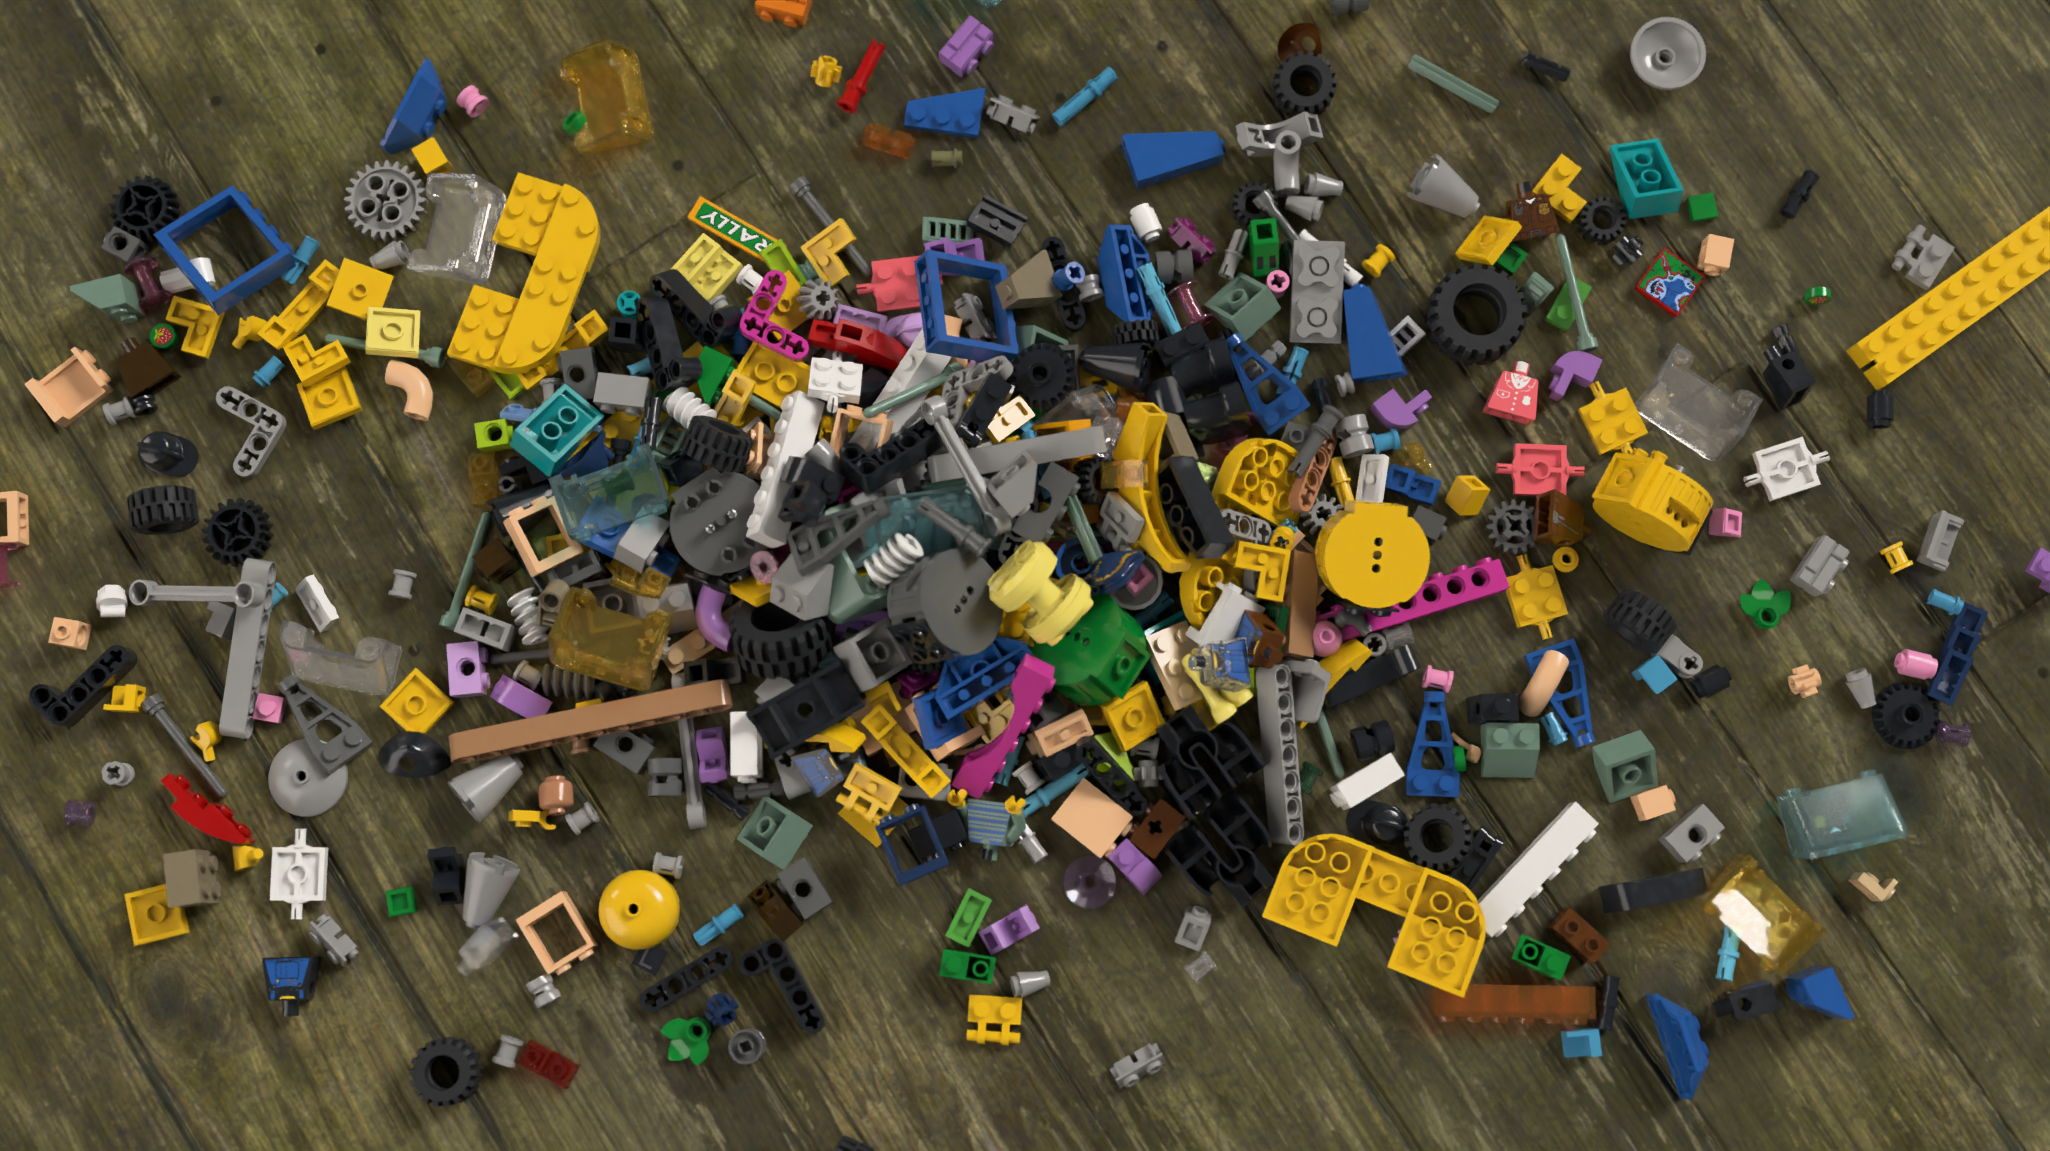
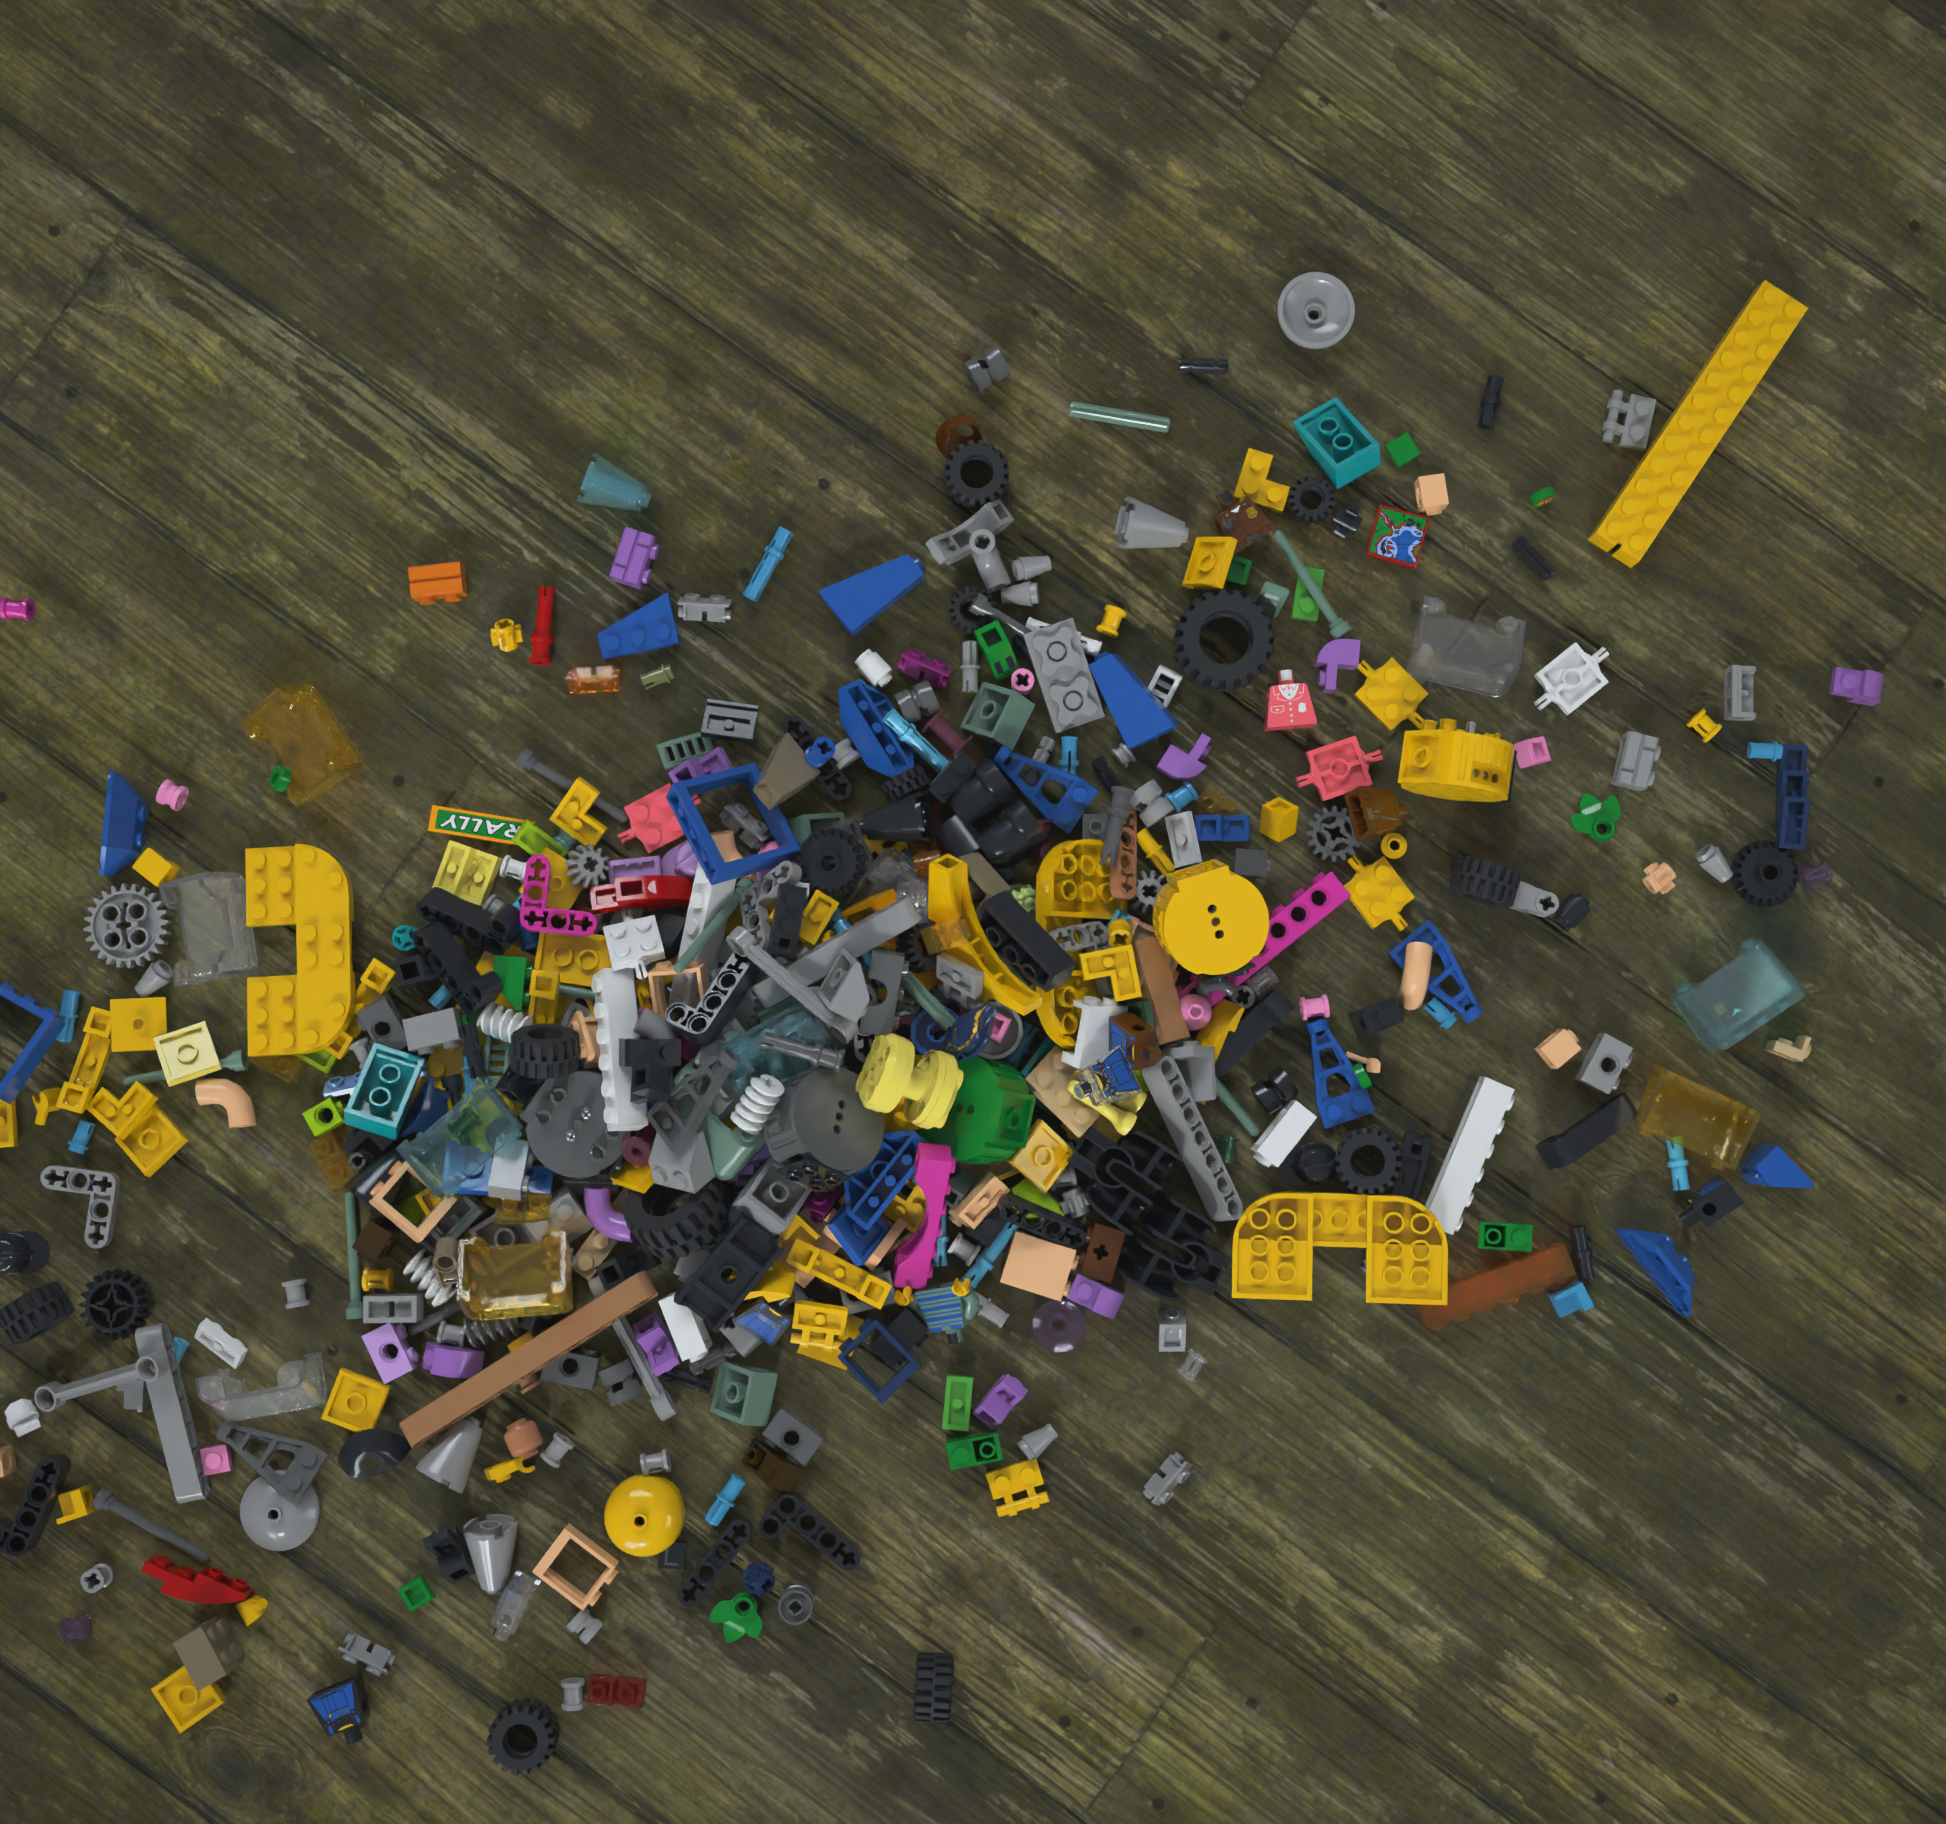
camera: 20 degrees left, 5 degrees up
yellow piece [190,721,222,762] -> none
white plate [270,829,328,919] -> none
sand green slope [1480,723,1540,778] -> none
reddish brown brick [1546,908,1611,964] -> none
sand green slope [1592,730,1658,803] -> none
dark azure panel [1631,655,1677,694] -> none
black torso [1763,346,1816,410] -> none
black brick [1867,390,1894,429] -> none
bright pink brick [1894,649,1938,680] -> none

